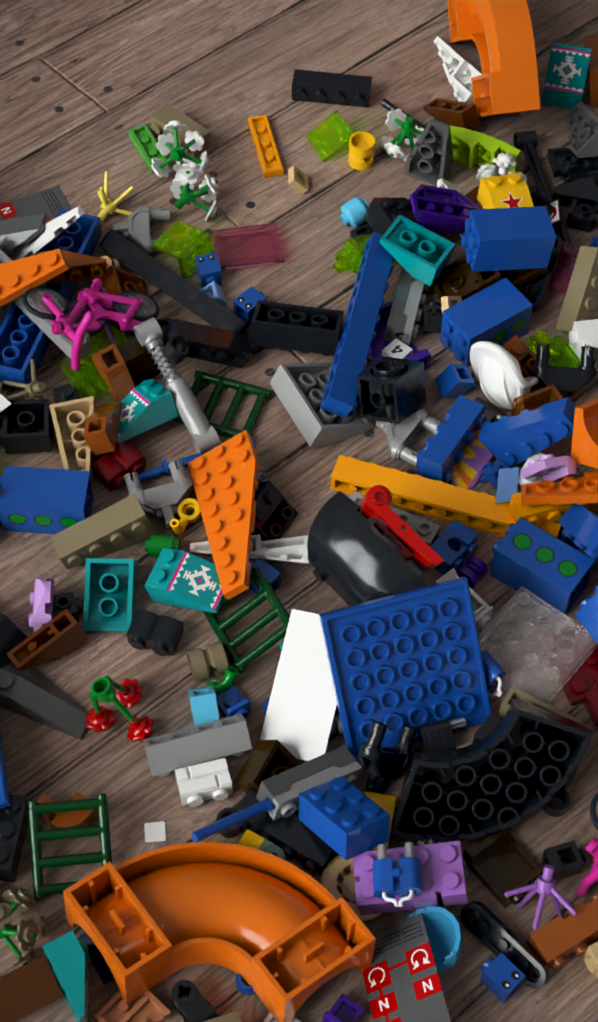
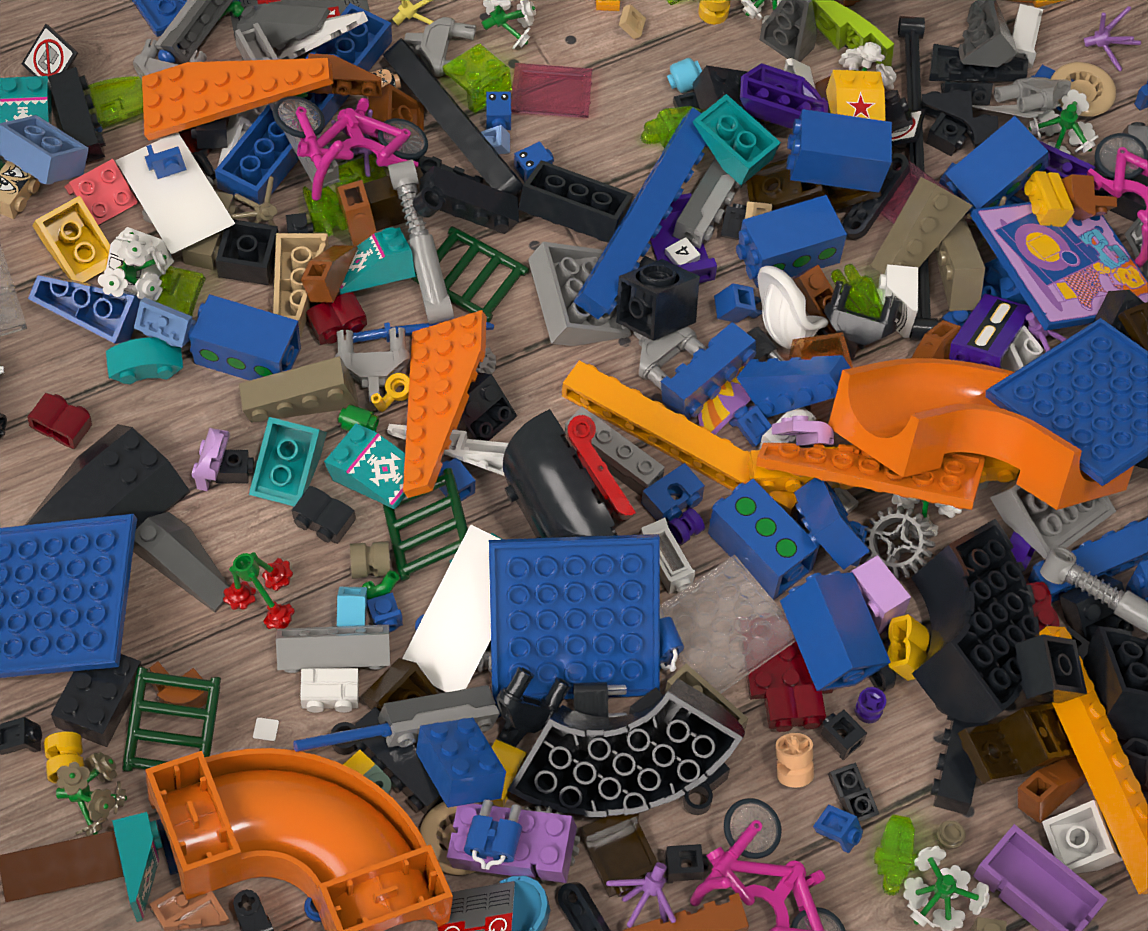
camera: 10 degrees right, 5 degrees up
reddish brown slope [7,609,89,671] -> none
medium blue sticker [496,467,519,503] -> none

